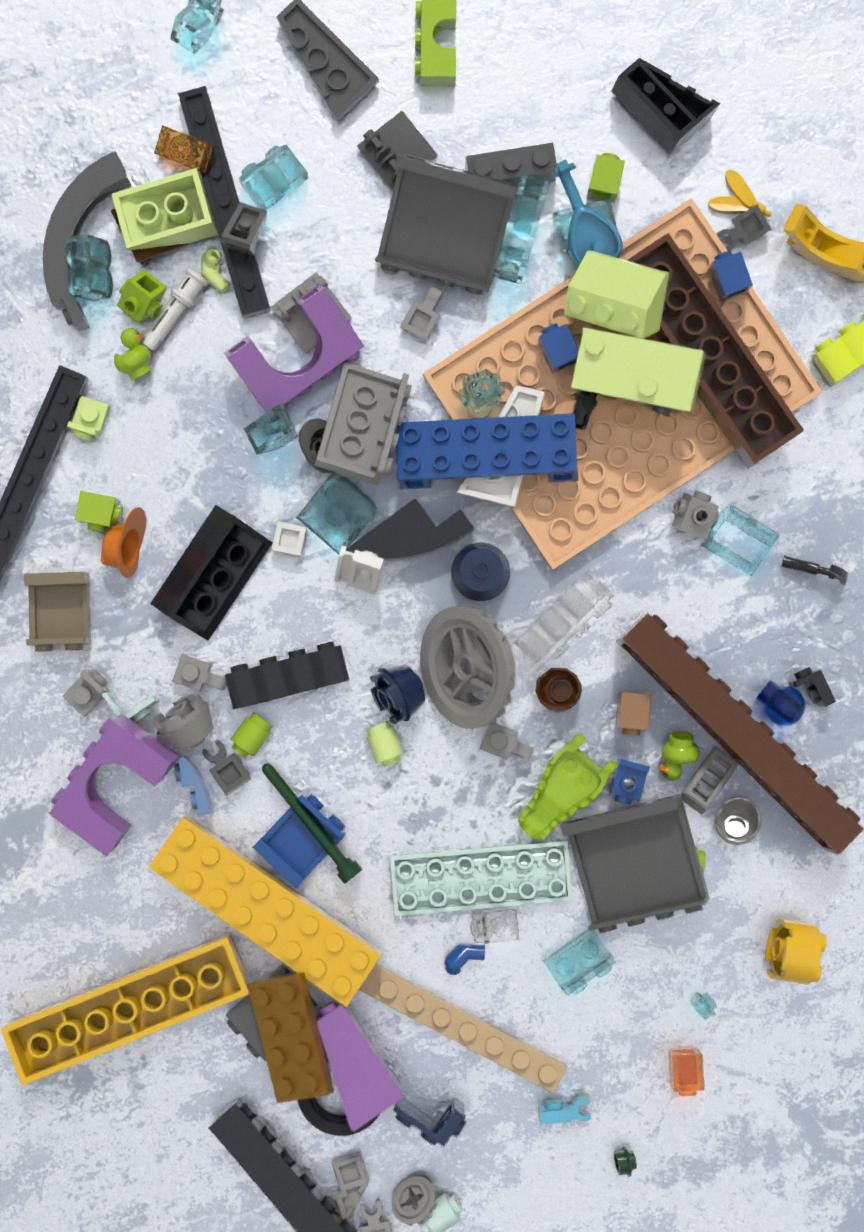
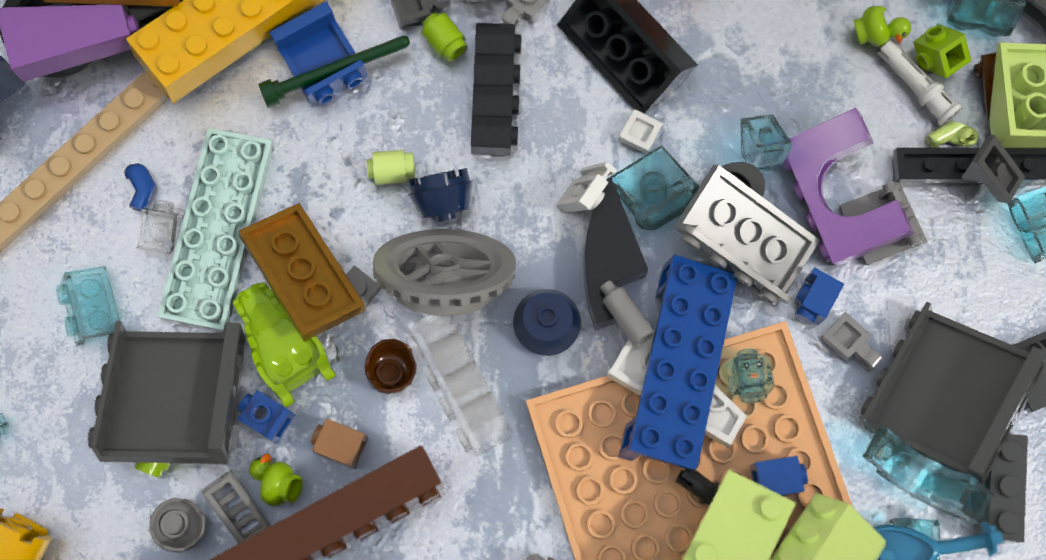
camera: 110 degrees right, 10 degrees down
none -> pearl gold plate [239,203,365,342]
none -> light grey cylinder [600,280,655,347]
none -> blue brick [795,267,844,325]

